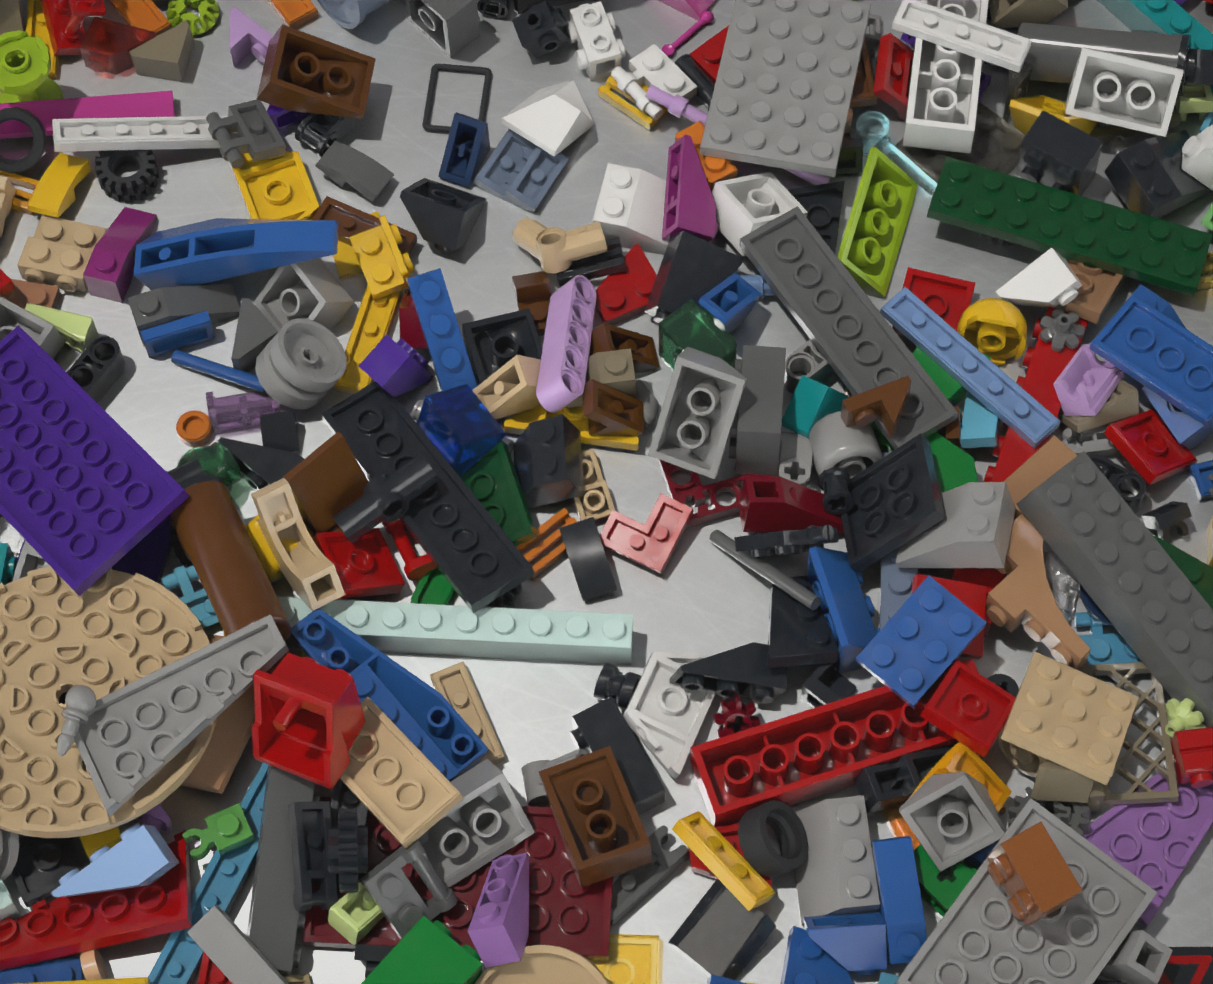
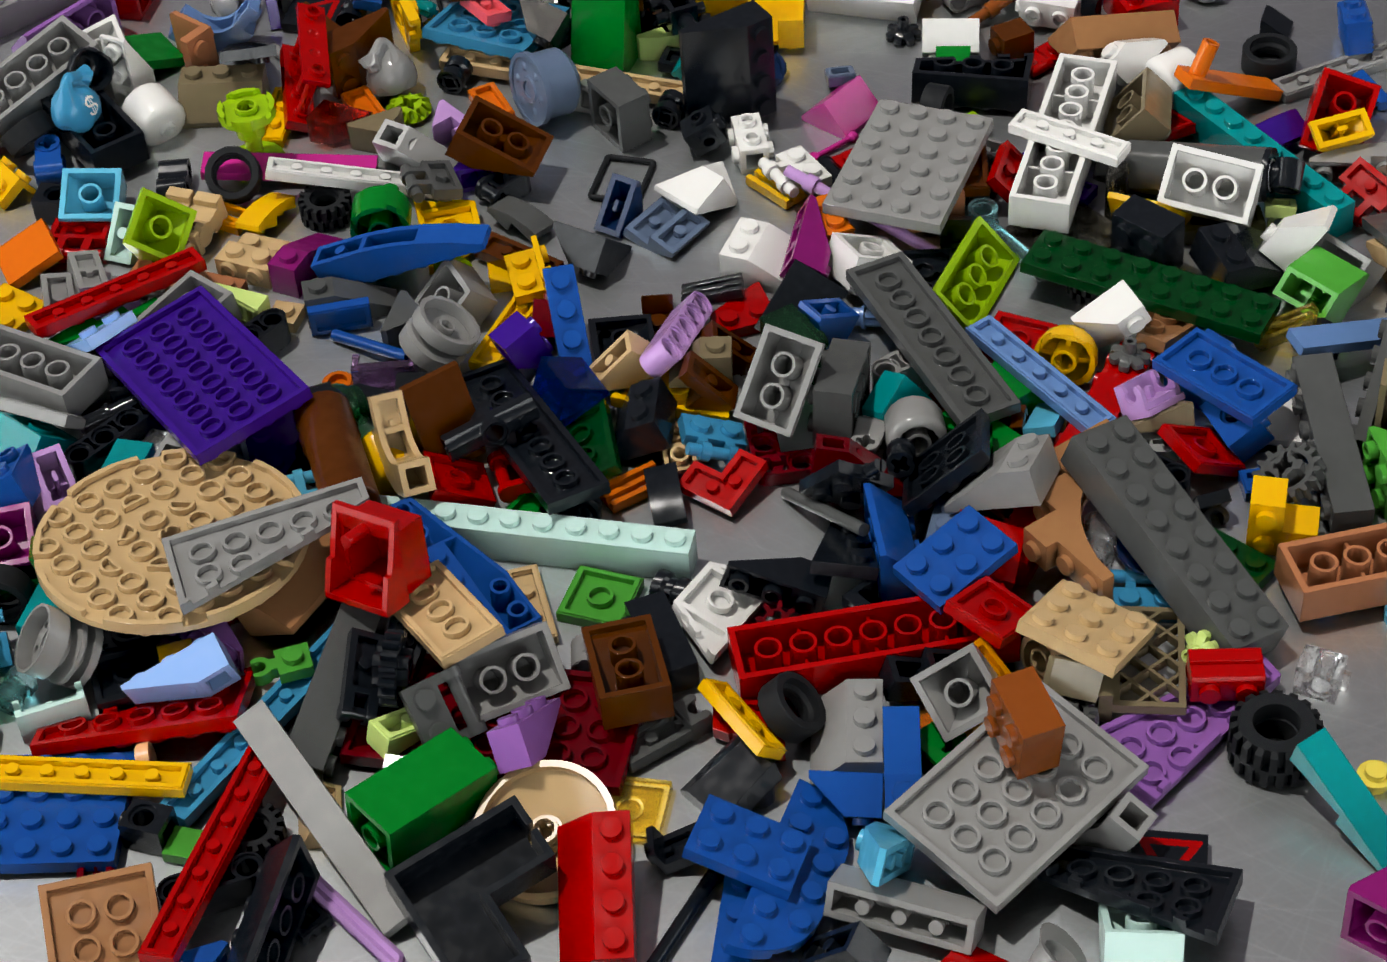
camera: 10 degrees right, 20 degrees down
light grey bar [57,685,96,756] -> none
tan piece [512,217,607,274] -> none
reddish brown slope [841,375,912,438] -> none
none -> tan plate [272,300,306,333]
none -> green brick [350,183,412,237]
none -> light grey slope [372,118,458,168]
none -> bright green tile [556,565,645,627]
none -> dark azure plate [677,413,750,465]

